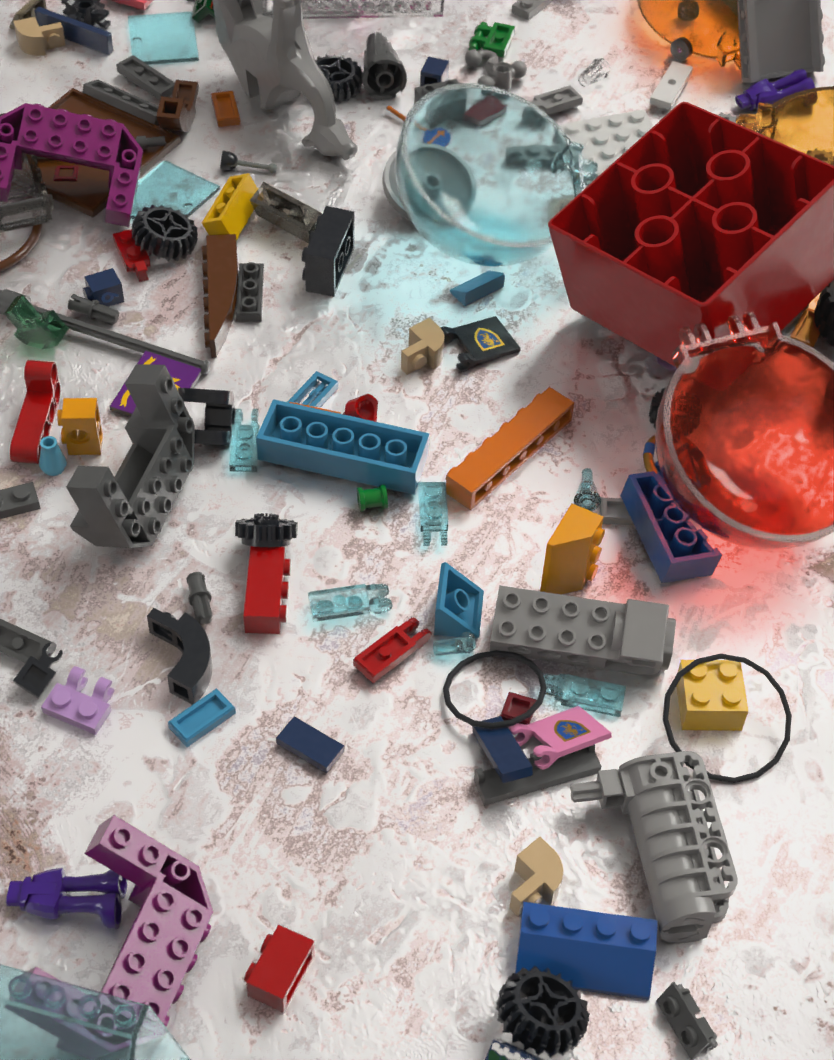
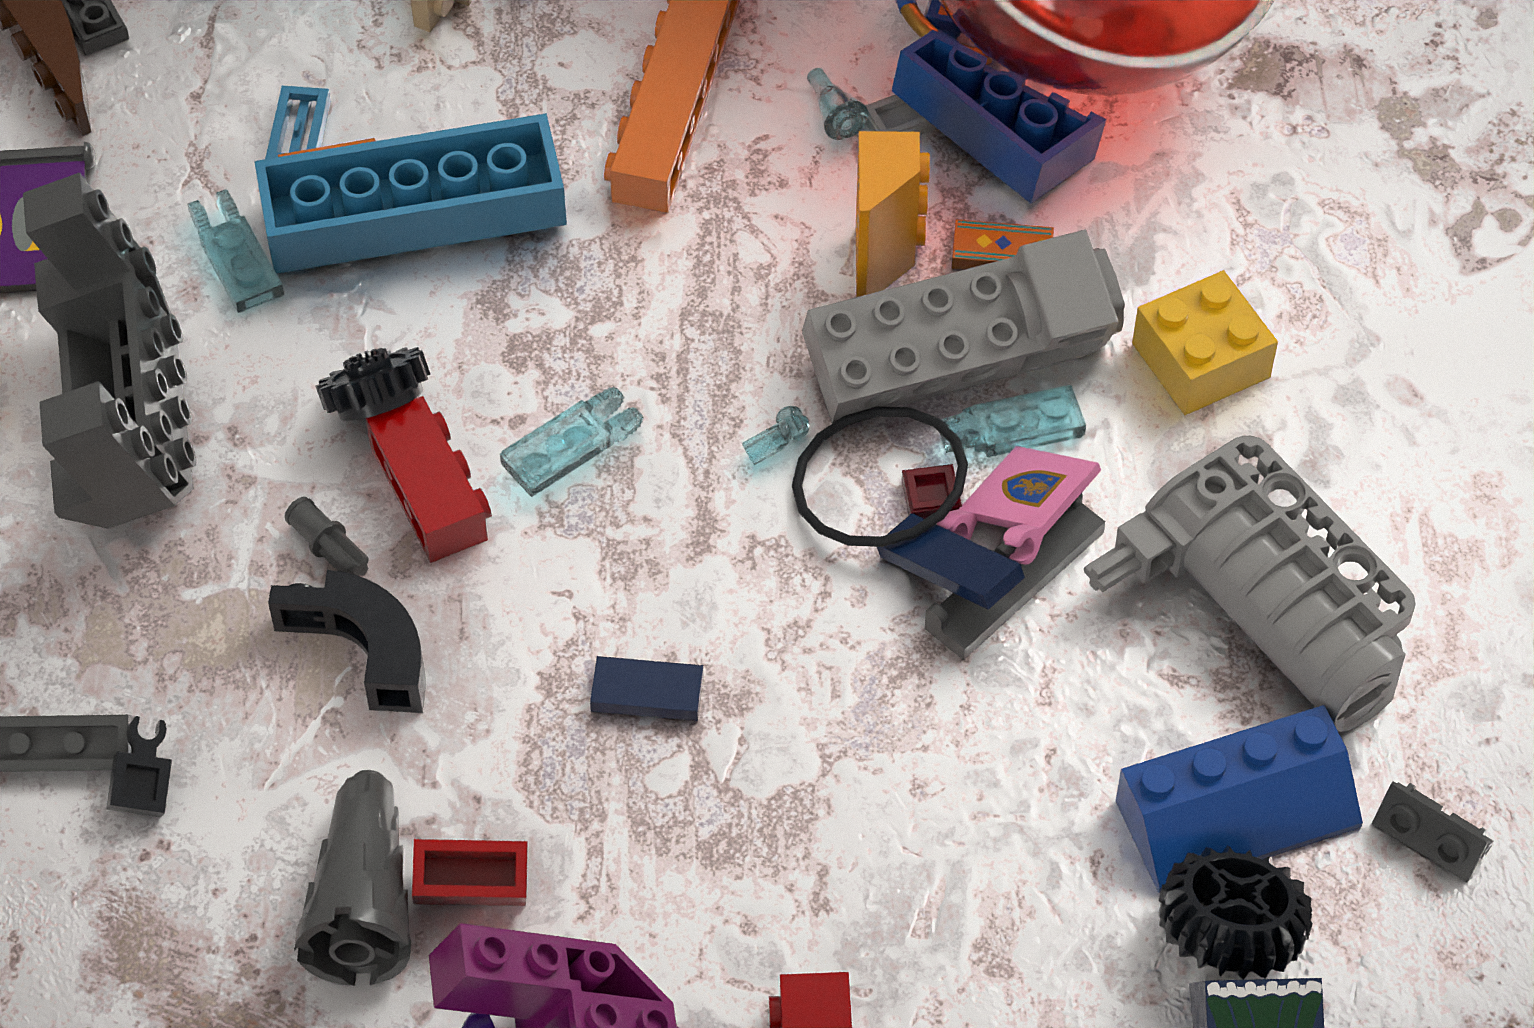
camera: 25 degrees left, 5 degrees up
lavender plate [41,666,114,735] -> none
dark azure tile [168,688,236,747] -> none
black piece [178,388,235,445] -> none
red piece [343,394,378,422] -> none
red hinge [353,617,432,684] -> none
green bush [357,484,388,512] -> none
clear light blue hinge [418,482,449,546] -> none
dark azure slope [434,562,484,639] -> none
tan brick [509,836,564,917] -> none
black piece [663,653,792,783] -> none
none -> dark grey cone [294,770,411,986]
none -> red brick [412,839,528,906]
none -> orange tile [951,219,1054,270]

